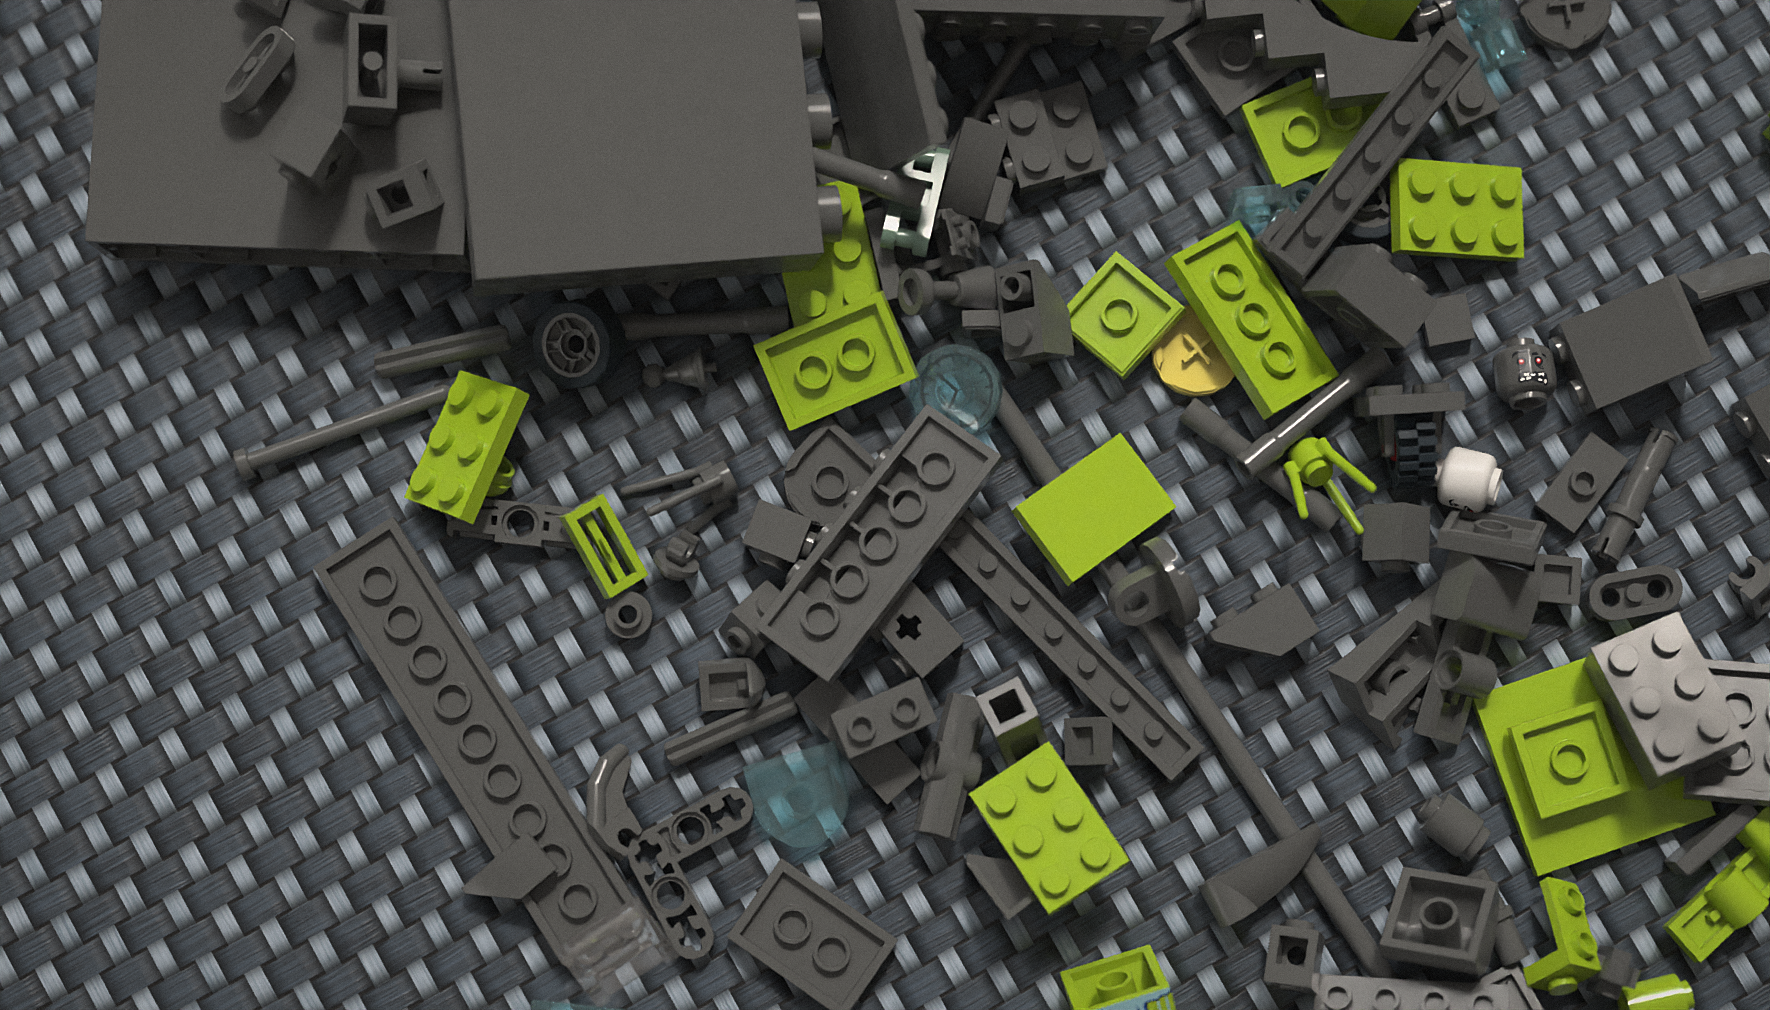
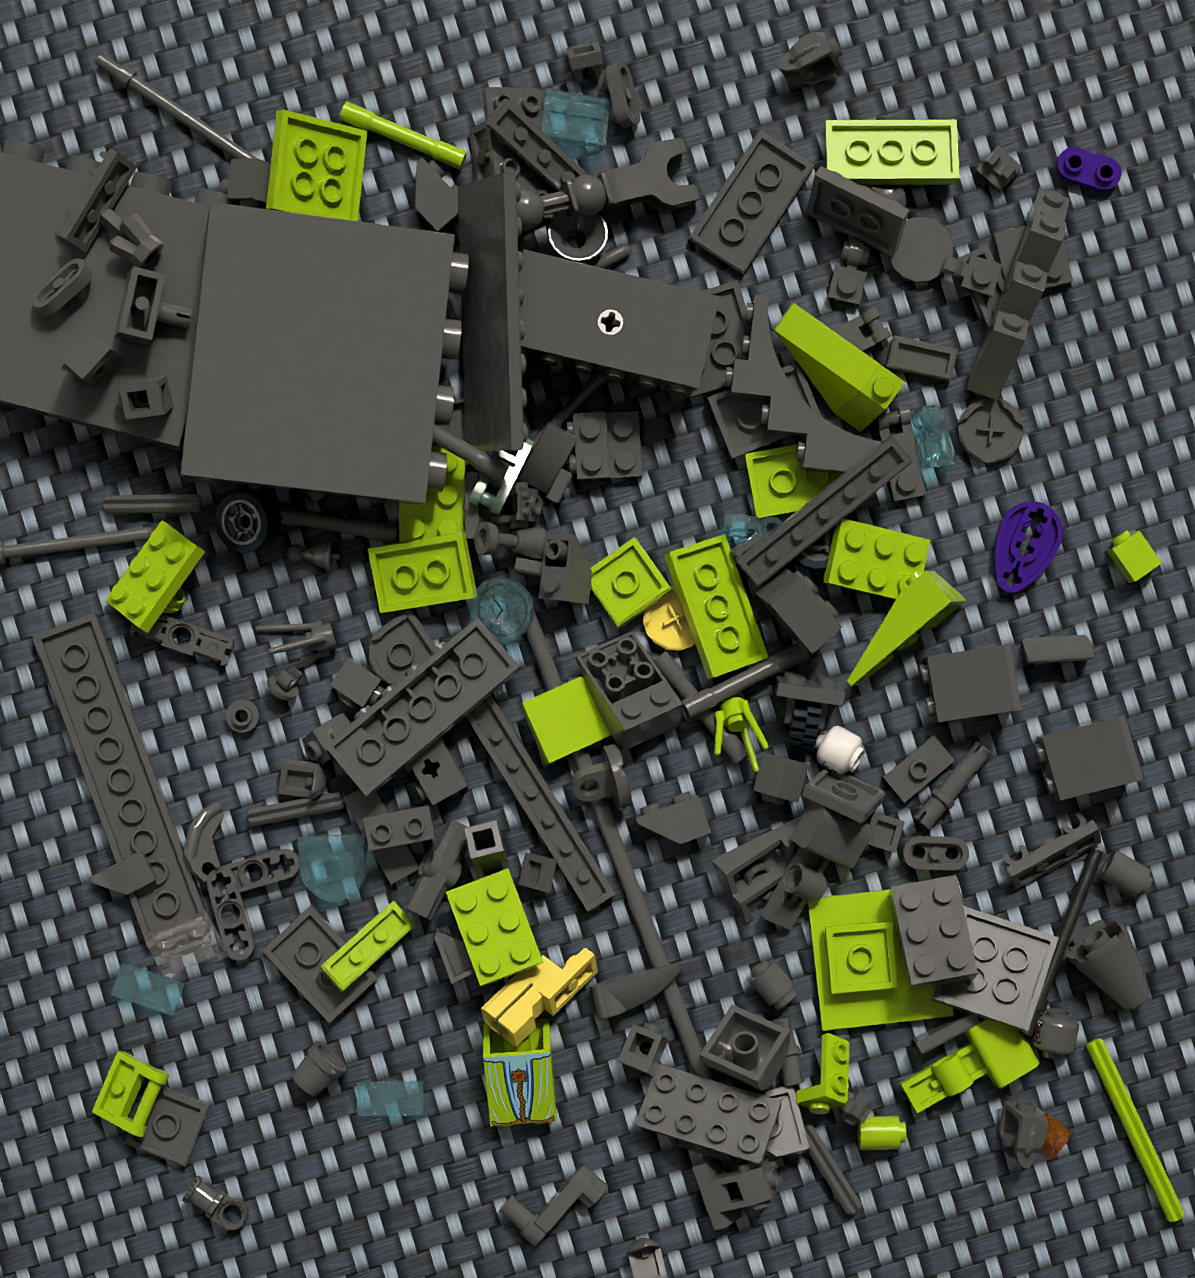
camera: 10 degrees right, 5 degrees up
lime tile [559,494,649,599] -> none
dark grey tile [1422,293,1475,349] -> none
dark grey head [1493,338,1557,410] -> none
none -> lime tile [319,900,415,992]
none -> light yellow plate [481,948,598,1047]
none -> dark grey slope [575,631,683,752]
none -> lime wedge [847,570,966,686]
none -> dark purple piece [993,501,1063,593]

